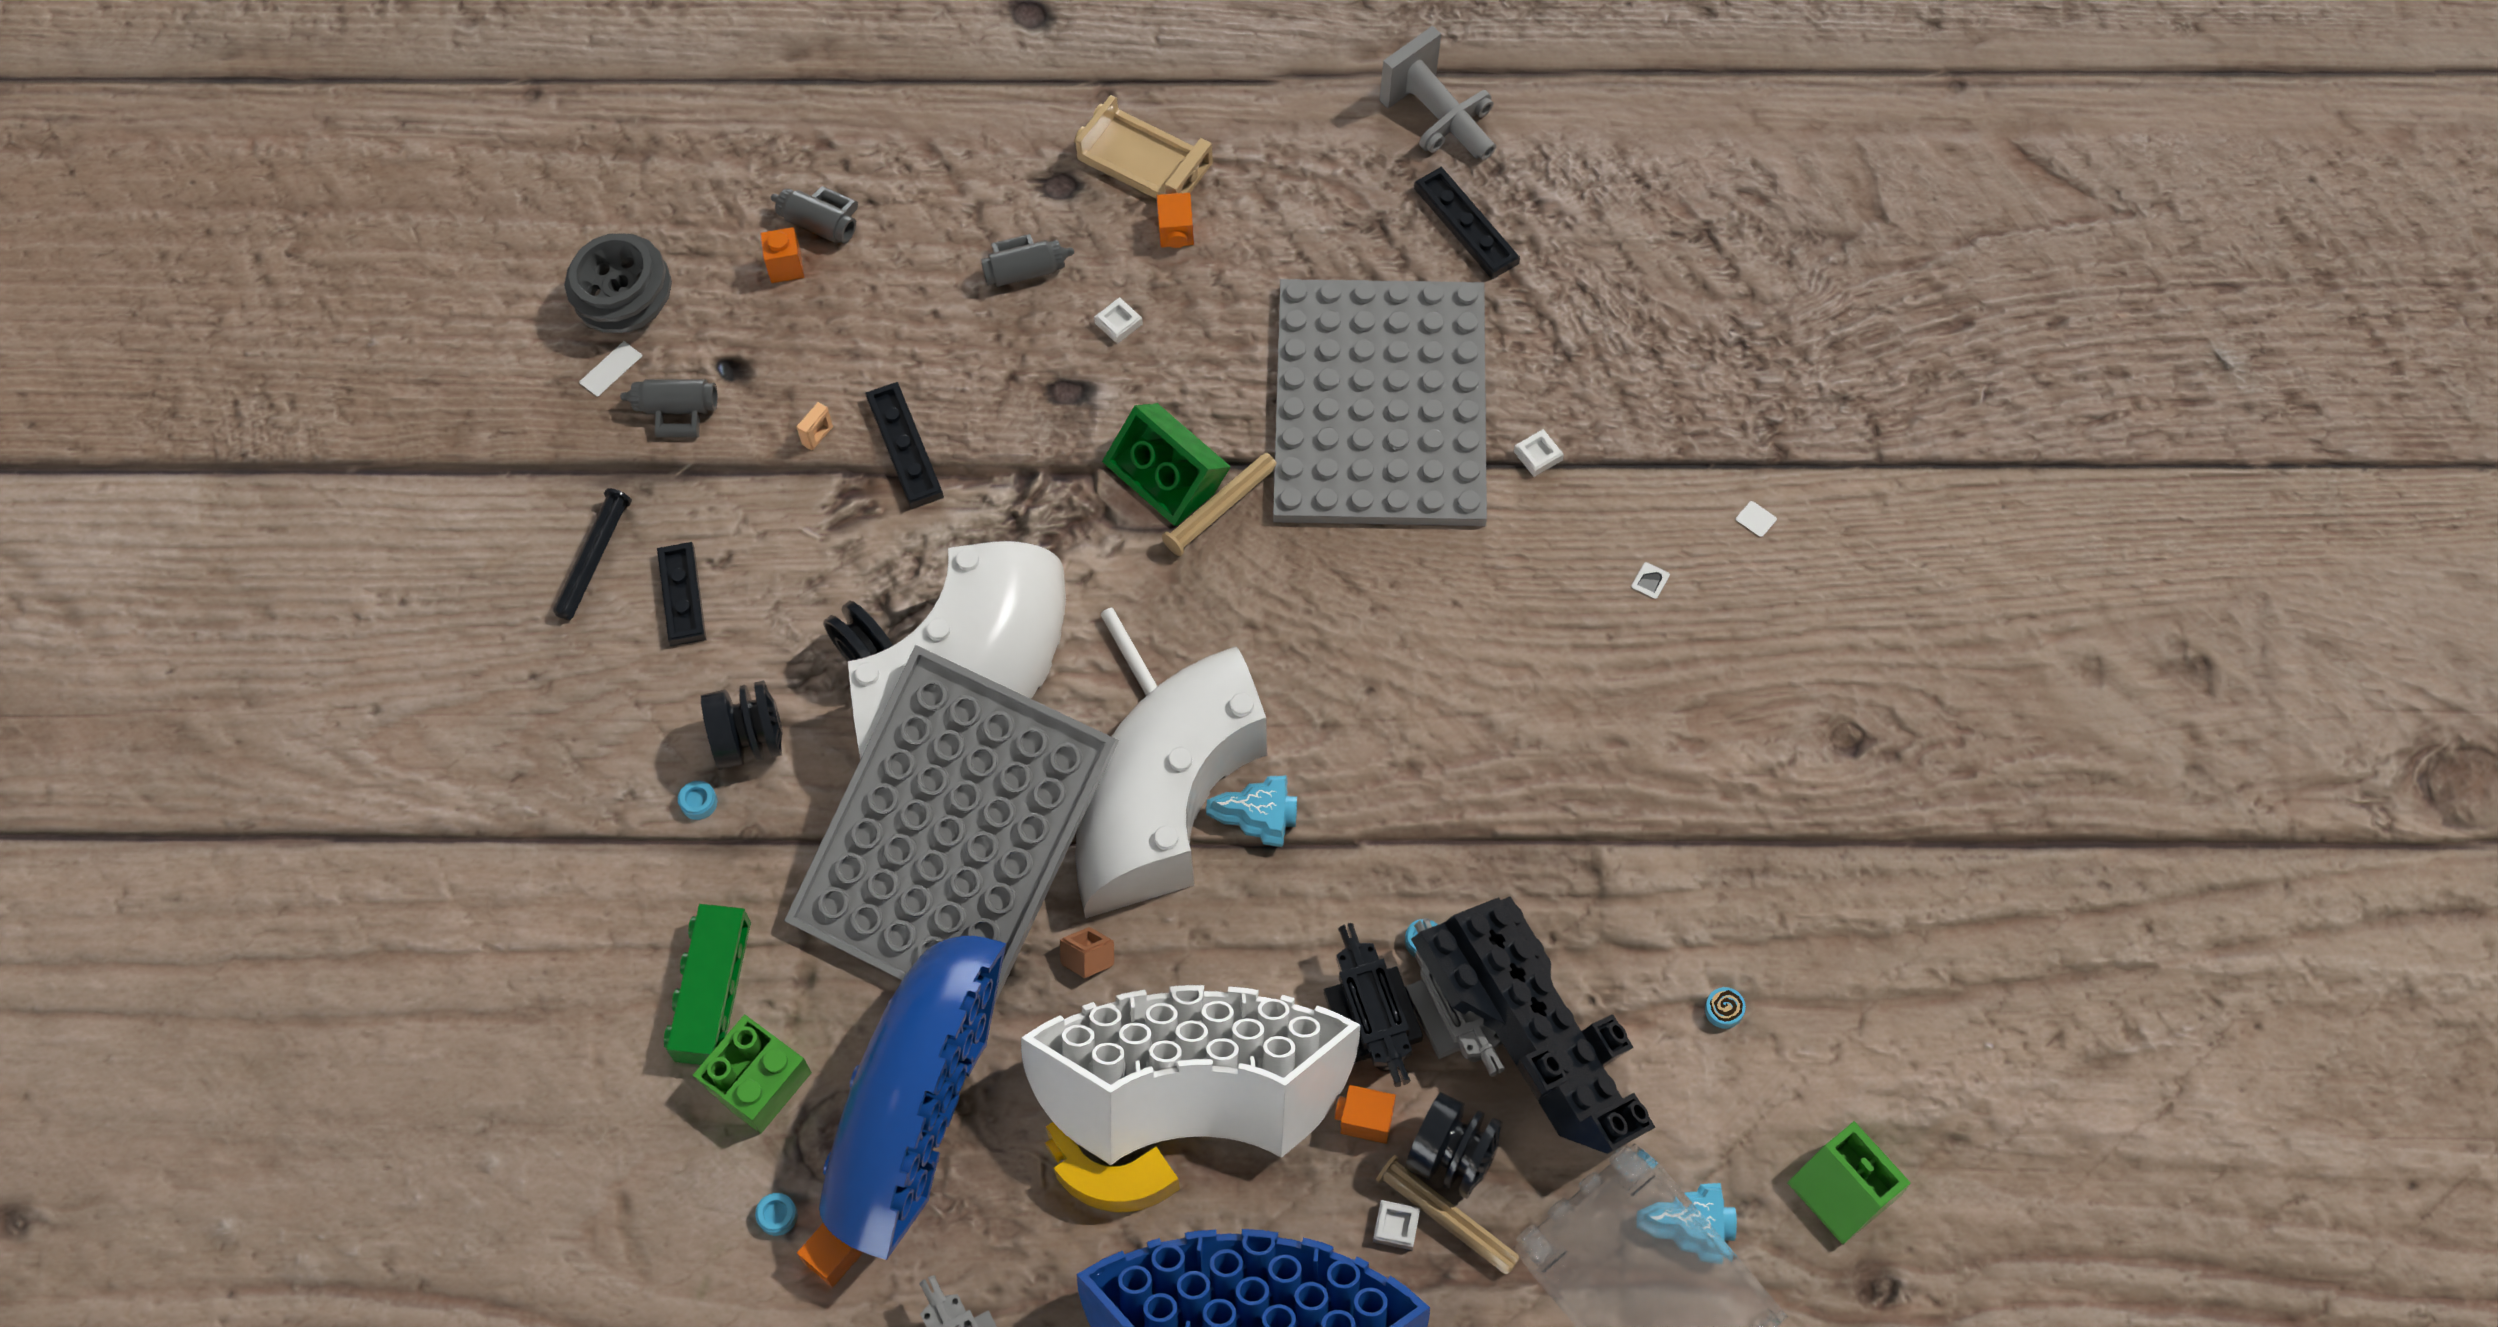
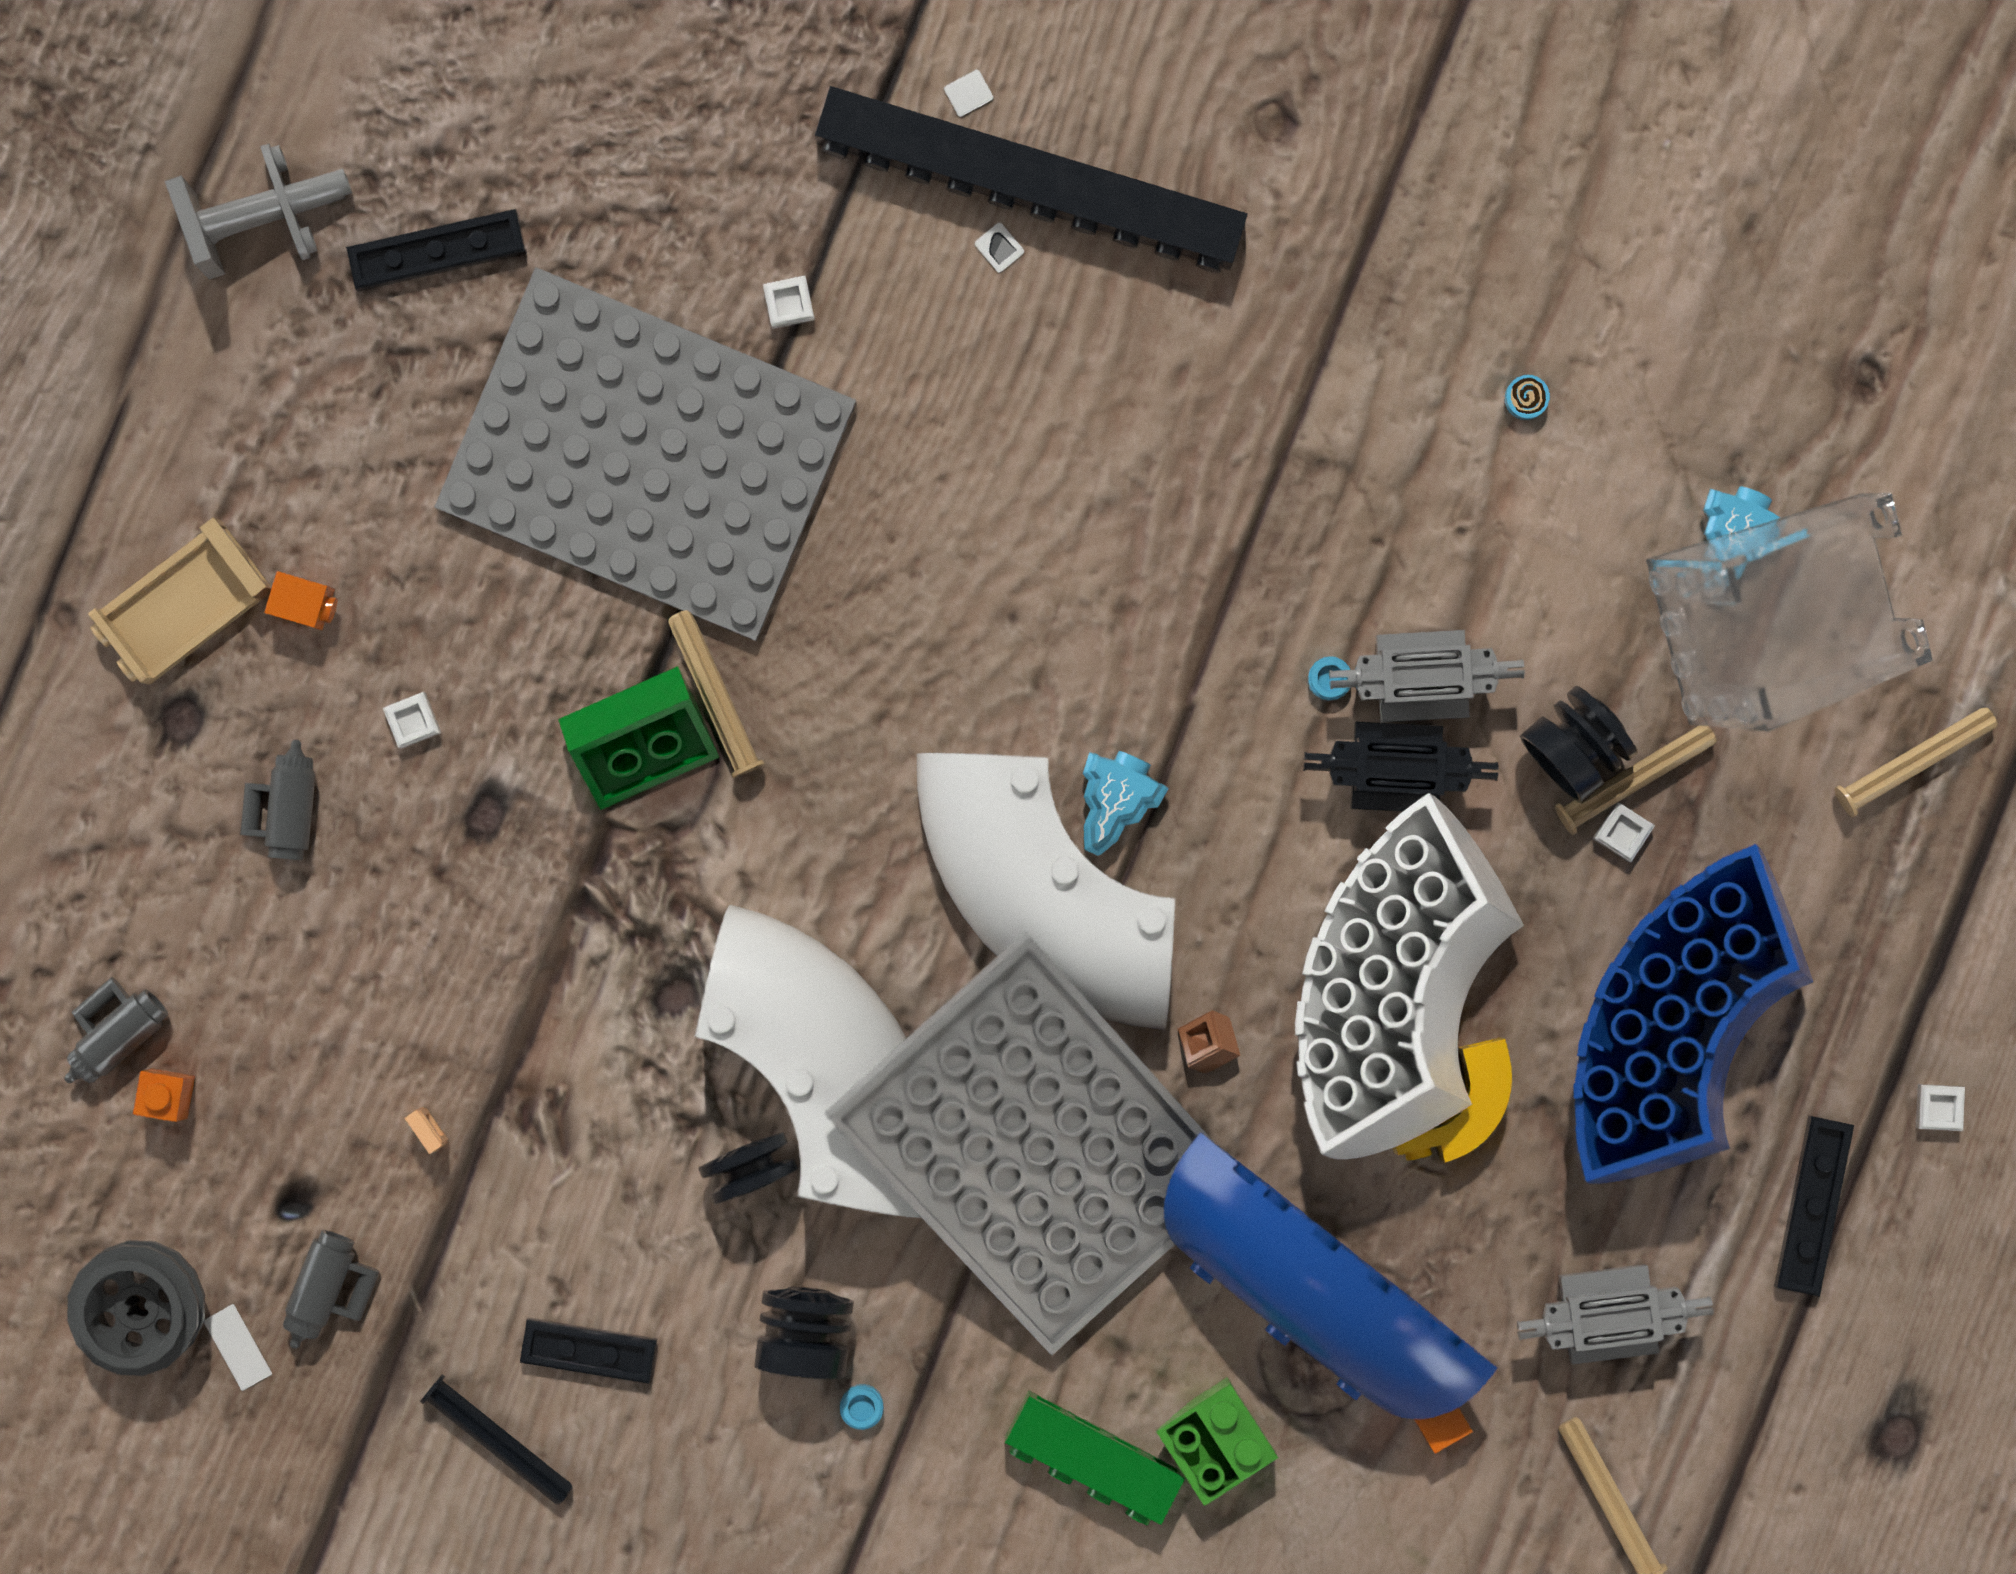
camera: 70 degrees left, 25 degrees up
medium azure tile [755,1193,798,1236] -> none
black tile [865,382,944,510] -> none
white bar [1101,608,1157,696] -> none
orange brick [1335,1085,1396,1144] -> none
black piece [1411,896,1655,1154] -> none
bright green slope [1787,1121,1911,1245] -> none
none -> black brick [815,86,1248,273]

